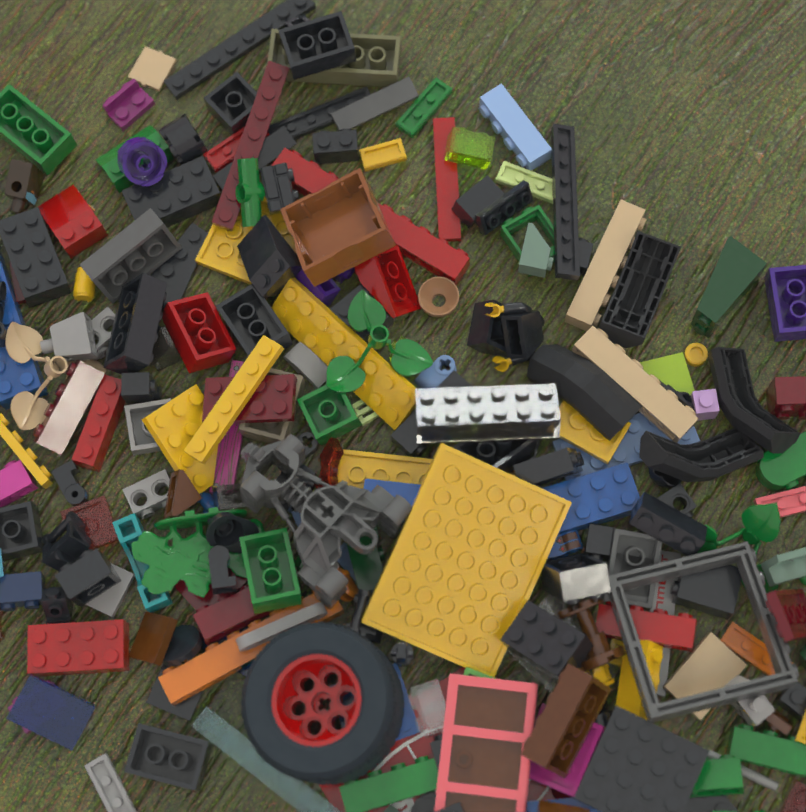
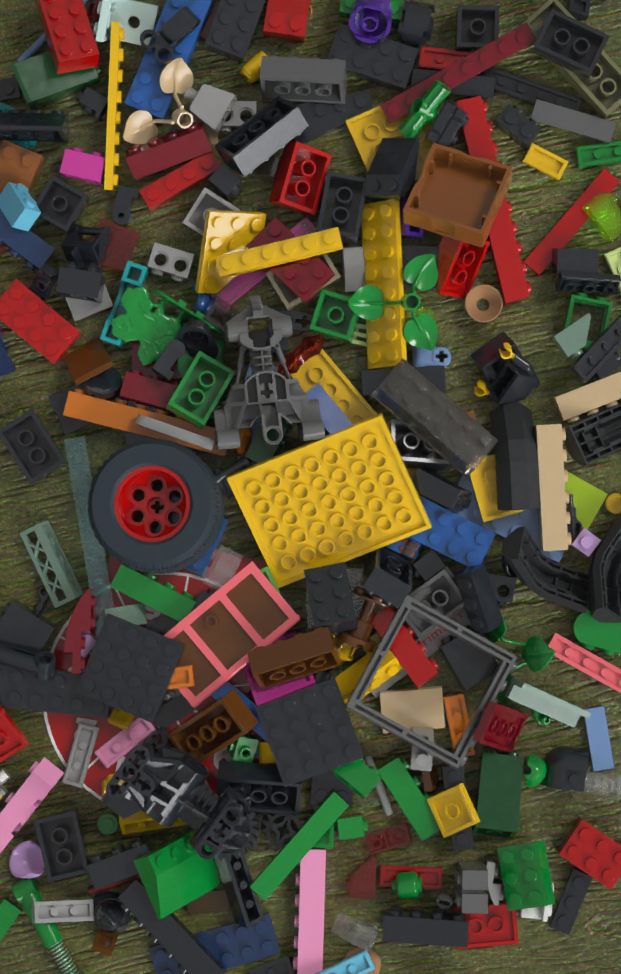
camera: 35 degrees right, 15 degrees up
reddish brown slope [164,469,202,519] -> none
black hinge [391,642,414,667] -> none

